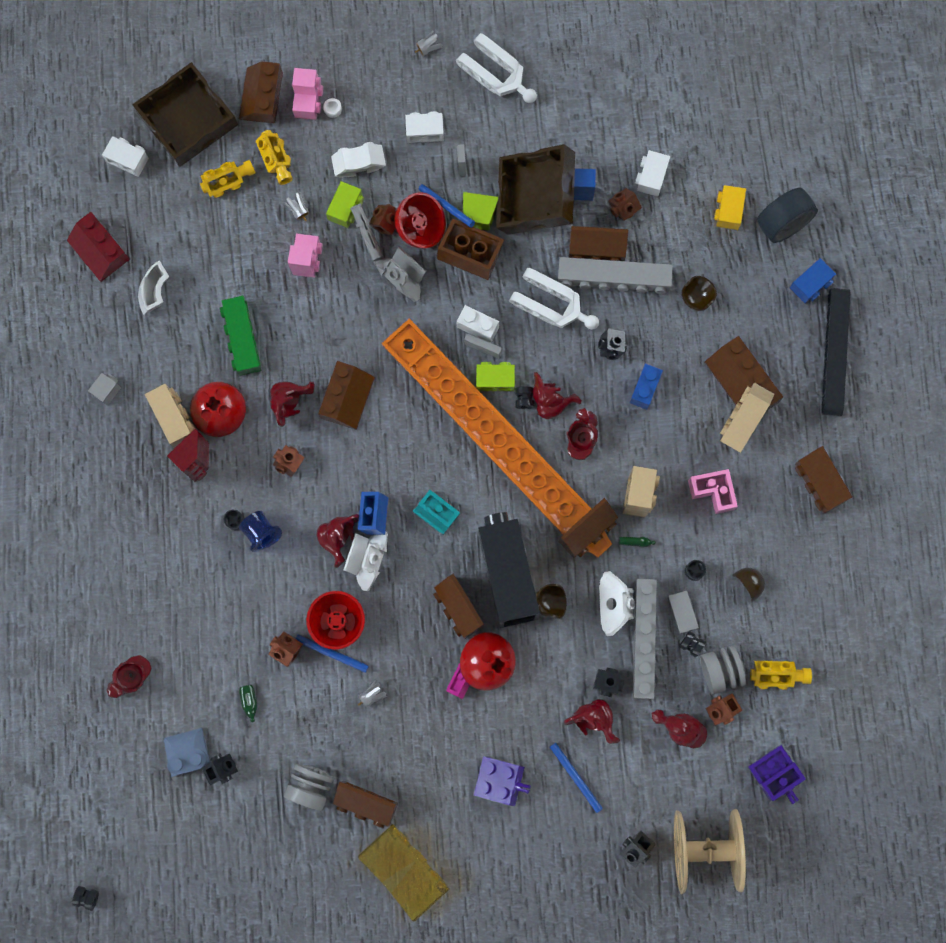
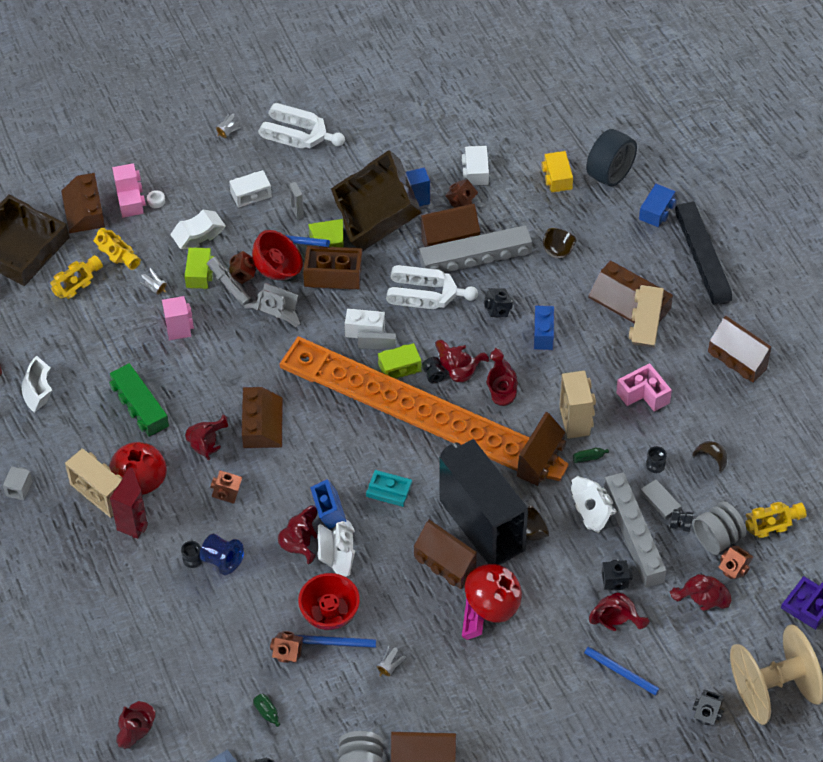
camera: 25 degrees left, 25 degrees down
plate [474,756,531,806] -> none

